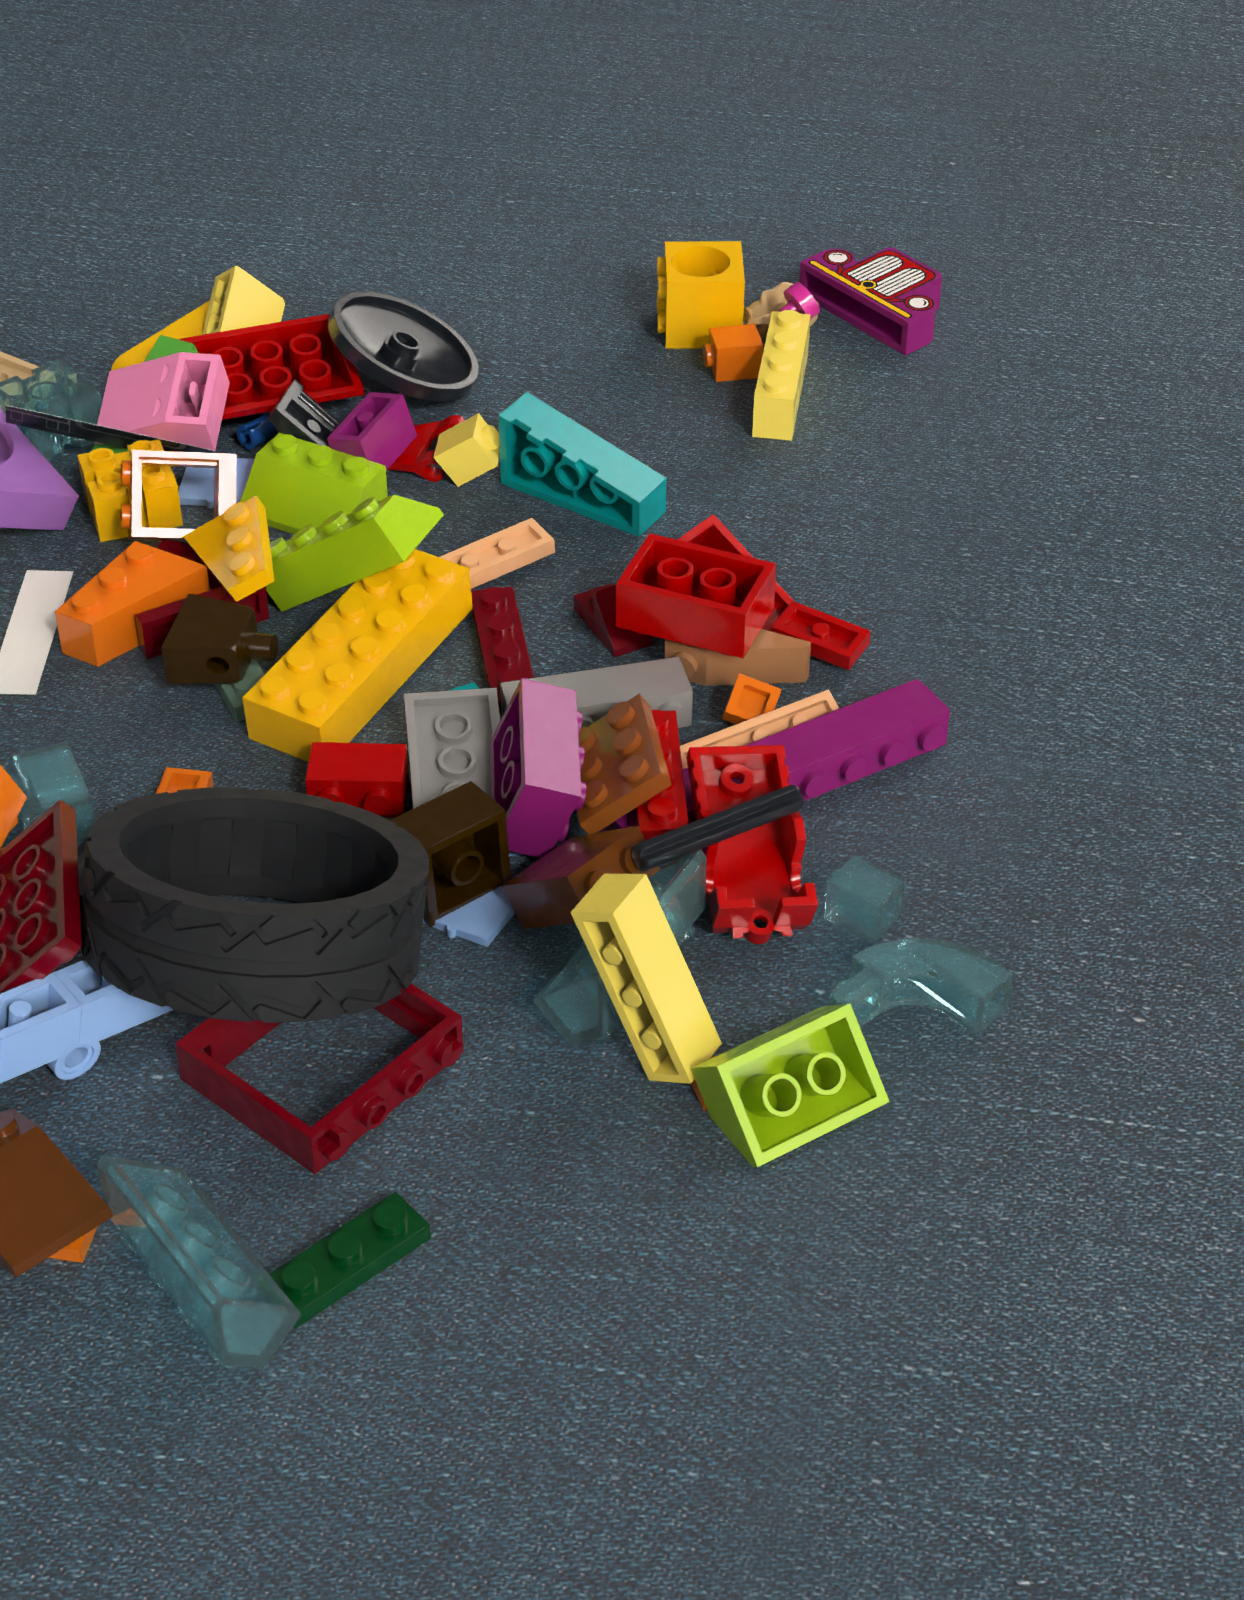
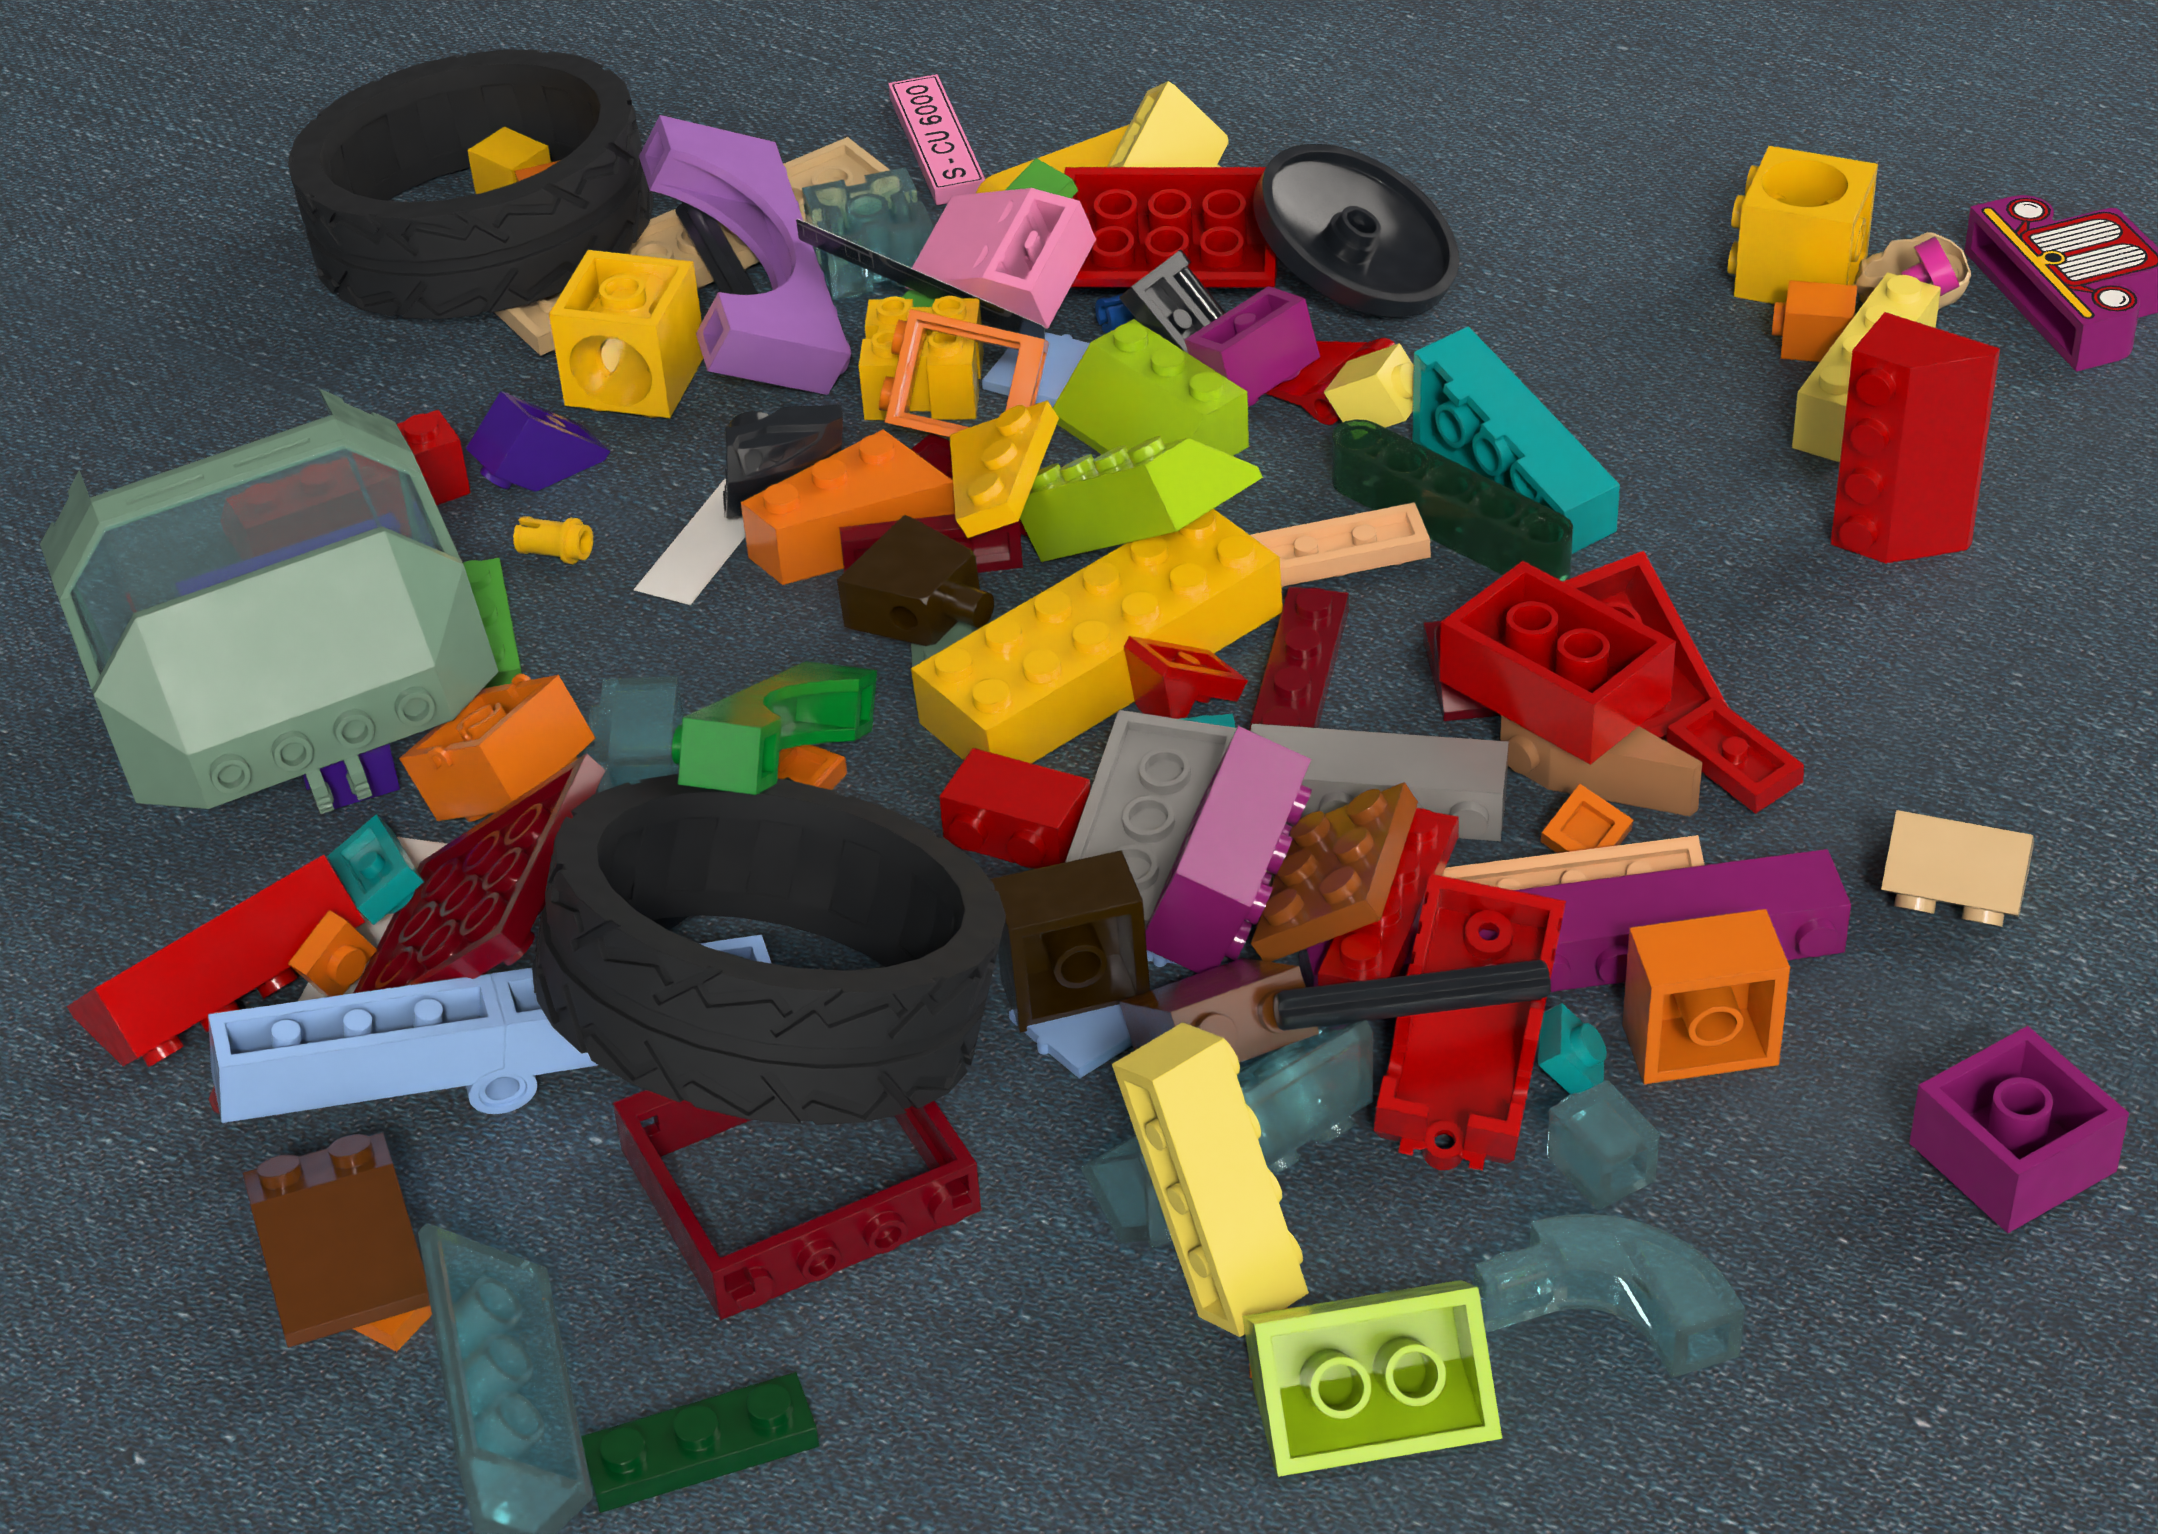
camera: 25 degrees right, 0 degrees up
none -> green arch [672,661,877,795]
none -> black slope [723,405,843,518]
none -> bright pink tile [888,74,985,206]
none -> red slope [1124,636,1248,719]
none -> clear green beam [1332,419,1573,581]
none -> teal plate [1538,1003,1607,1104]
none -> orange brick [1622,909,1790,1084]
none -> red slope [1831,312,2000,564]
none -> tan slope [1881,810,2035,927]
none -> magenta brick [1909,1026,2129,1233]

